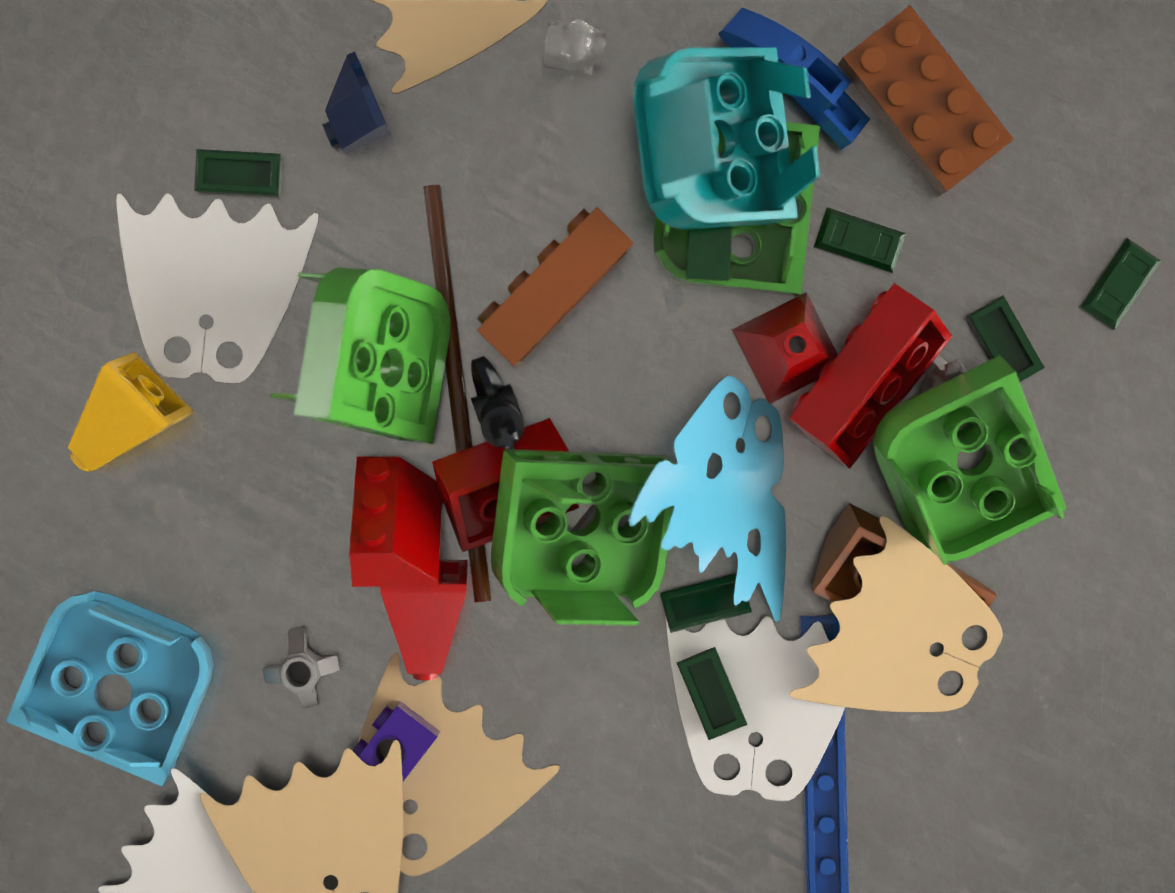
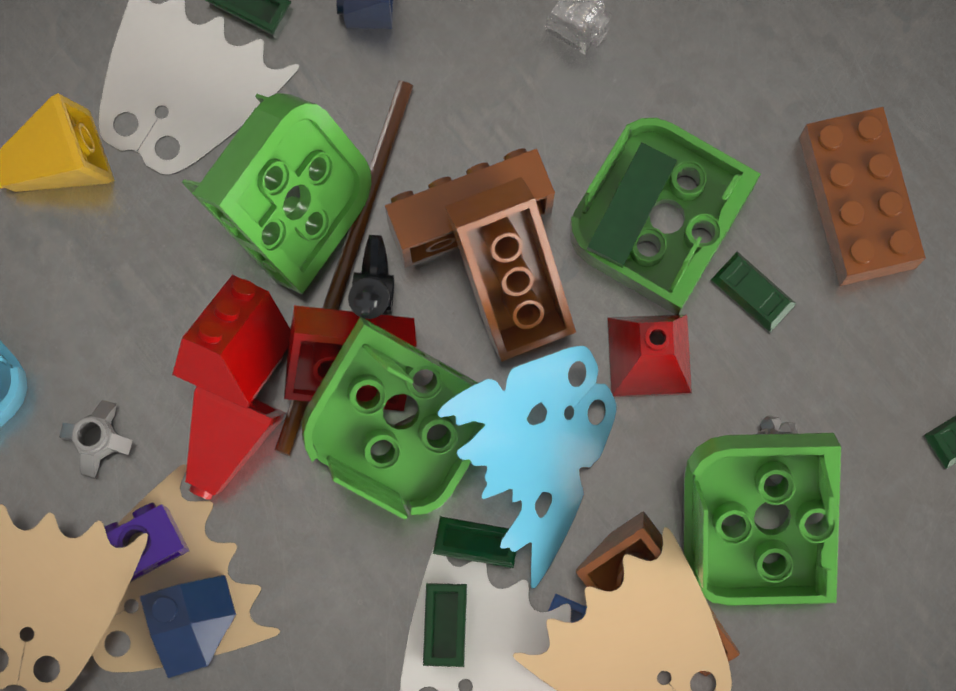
camera: 25 degrees right, 10 degrees down
teal piece [633,47,820,229] -> none
blue slope [718,8,870,150] -> none
red brick [789,283,952,469] -> none
dark green tile [967,295,1045,382] -> none
none -> dark blue slope [140,575,237,678]
none -> dark orange brick [445,177,576,362]

